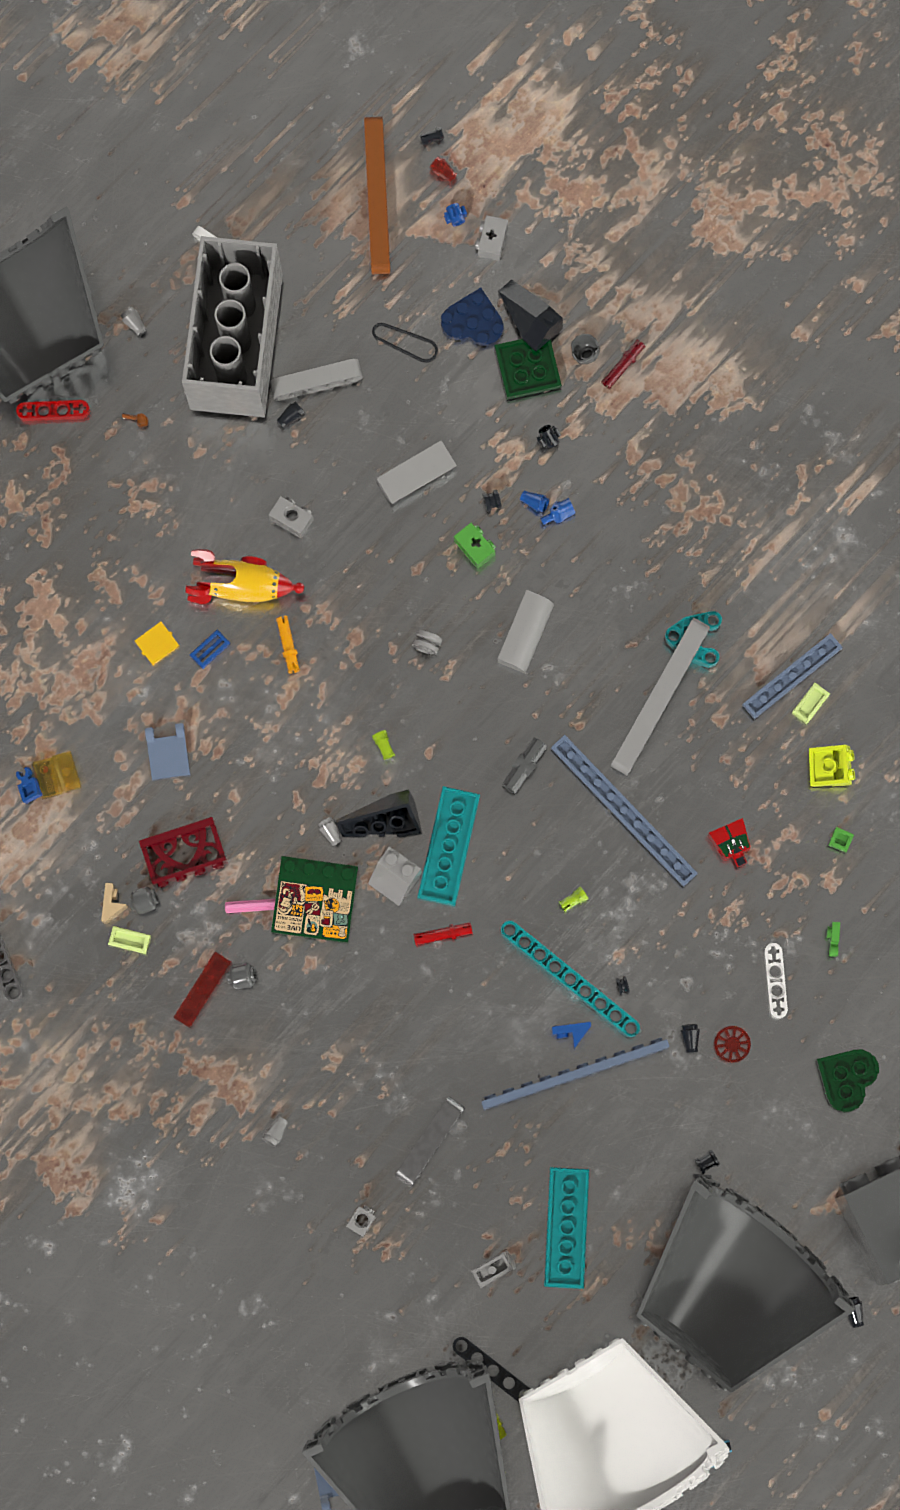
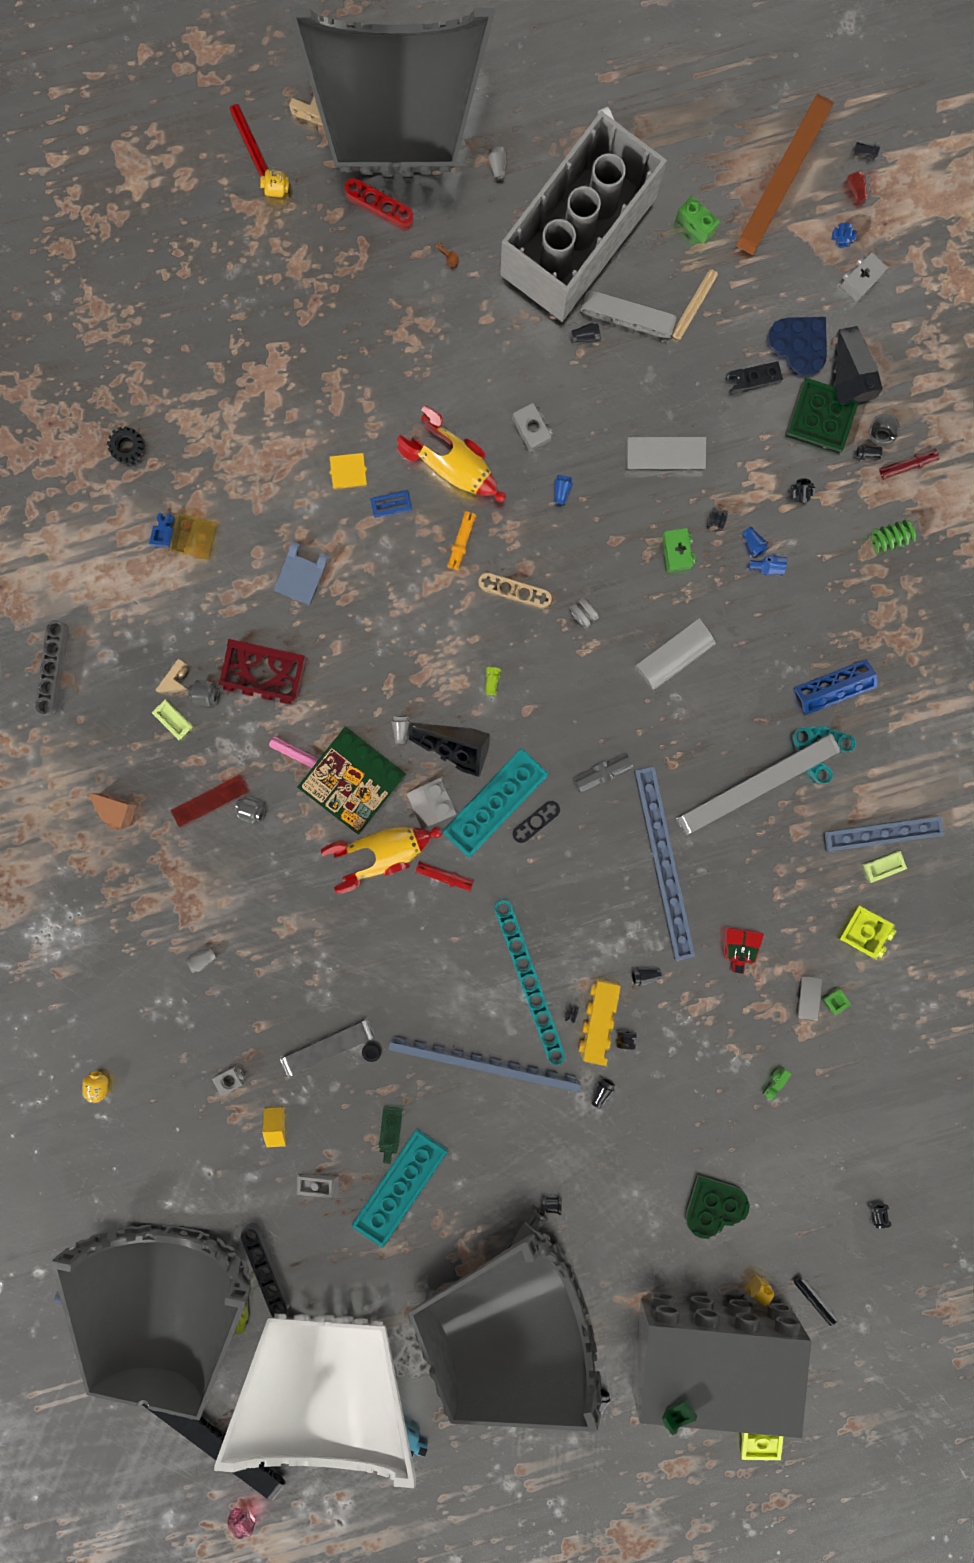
camera: 30 degrees right, 10 degrees up
black piece [372,322,438,362] -> none
blue slope [551,1022,591,1049] -> none
lime pin [559,886,589,912] -> none
clear red wheel [714,1026,751,1063] -> none
white beam [764,943,788,1019] -> none
none -> yellow head [82,1071,108,1102]
none -> nougat slope [89,793,137,830]
none -> yellow slope [262,1107,286,1148]
none -> yellow piece [321,827,442,894]
none -> black plate [362,1042,381,1062]
none -> clear green hinge [379,1108,403,1164]
none -> tan beam [479,573,552,608]
none -> black beam [512,801,560,843]
none -> blue cone [554,475,573,504]
none -> yellow wedge [578,979,621,1066]
none -> black wheel [616,1031,637,1050]
none -> black cone [632,967,662,986]
none -> tan axle [672,269,718,340]
none -> bright green brick [676,195,720,244]
none -> black plate [726,361,783,394]
none -> blue fence [795,659,878,715]
none -> light grey slope [798,976,822,1020]
none -> black pin [856,444,882,460]
none -> bright green piece [871,519,916,554]

